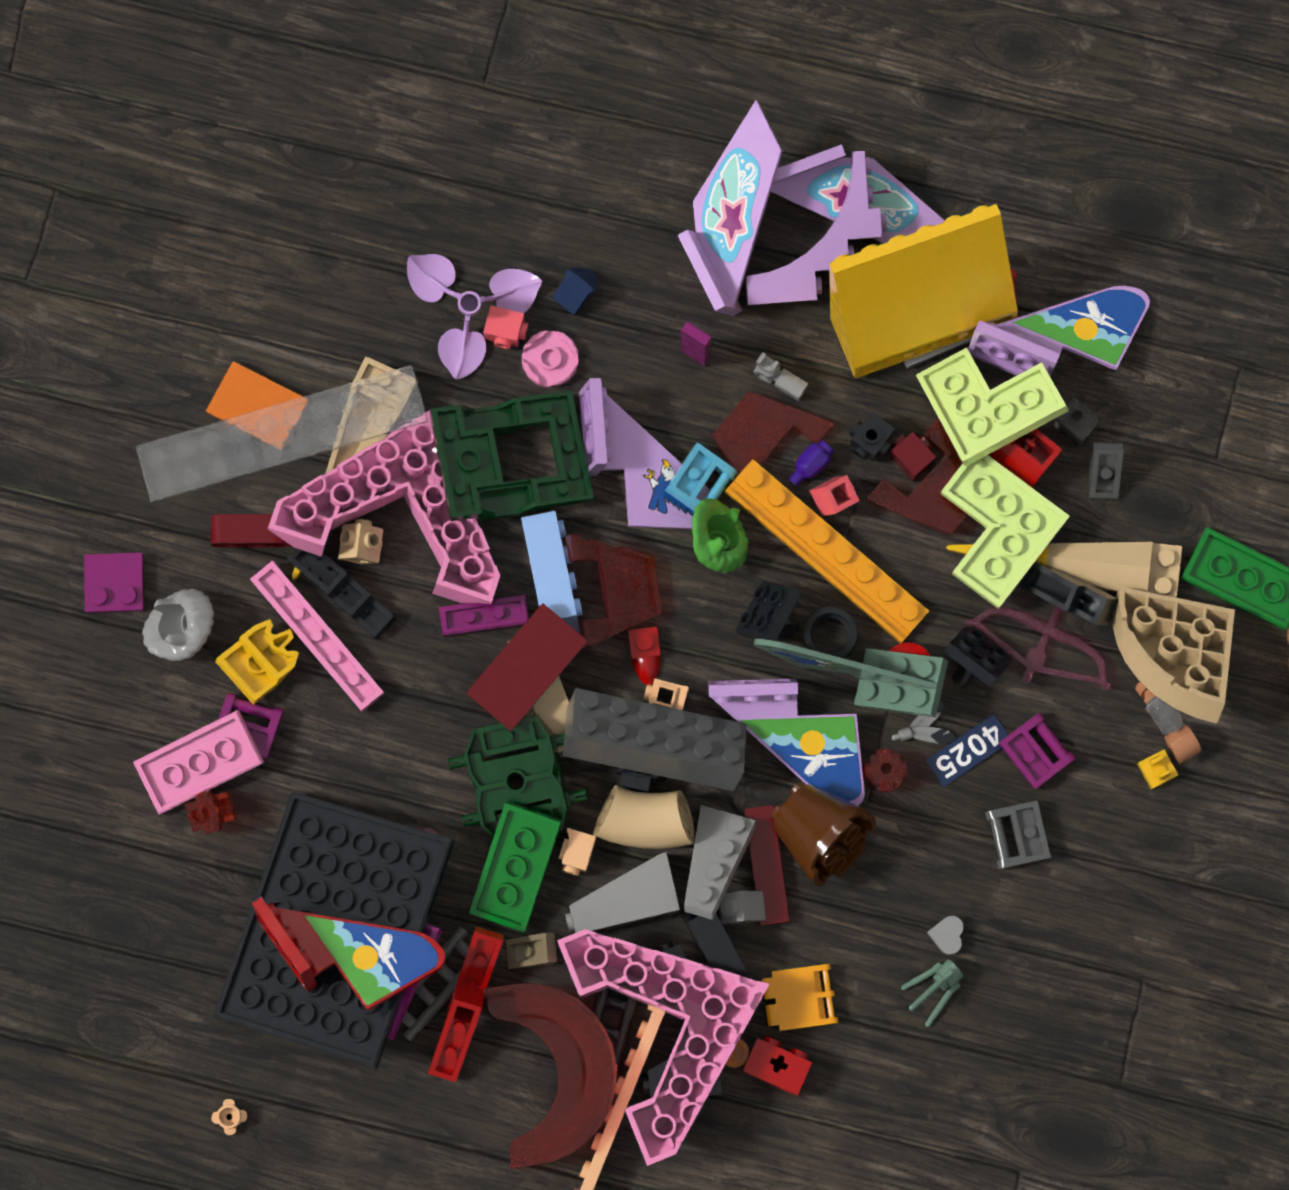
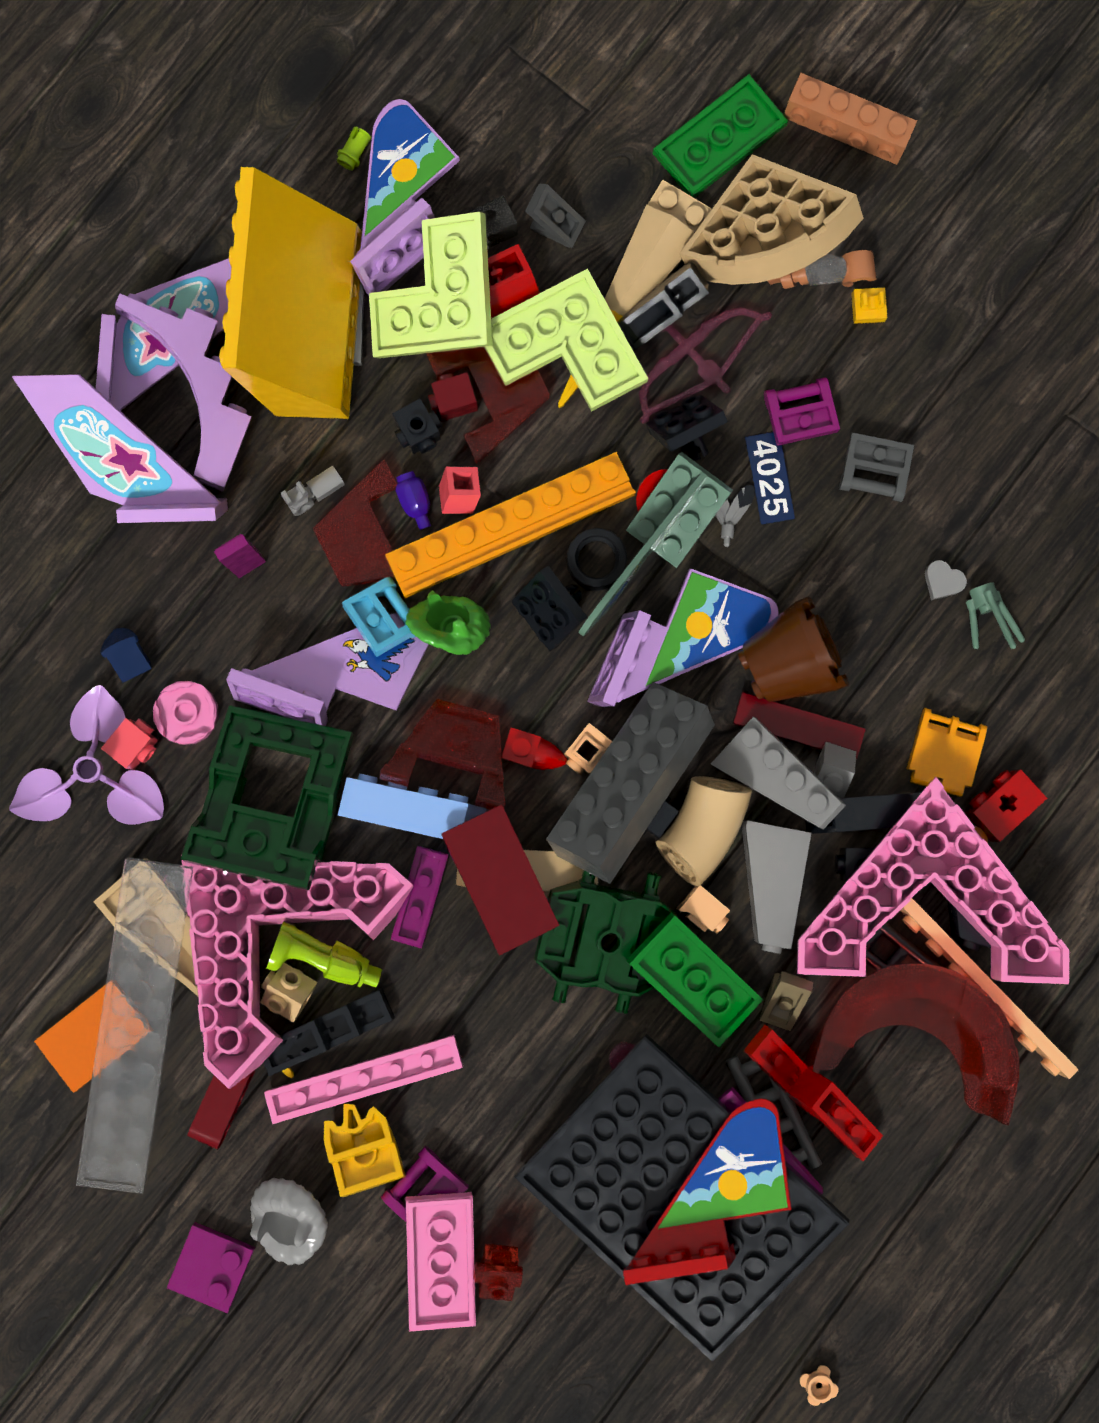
camera: 70 degrees left, 5 degrees up
clear red brick [864,749,907,792] -> none
none -> lime piece [266,922,382,988]
none -> lime pin [337,127,371,171]

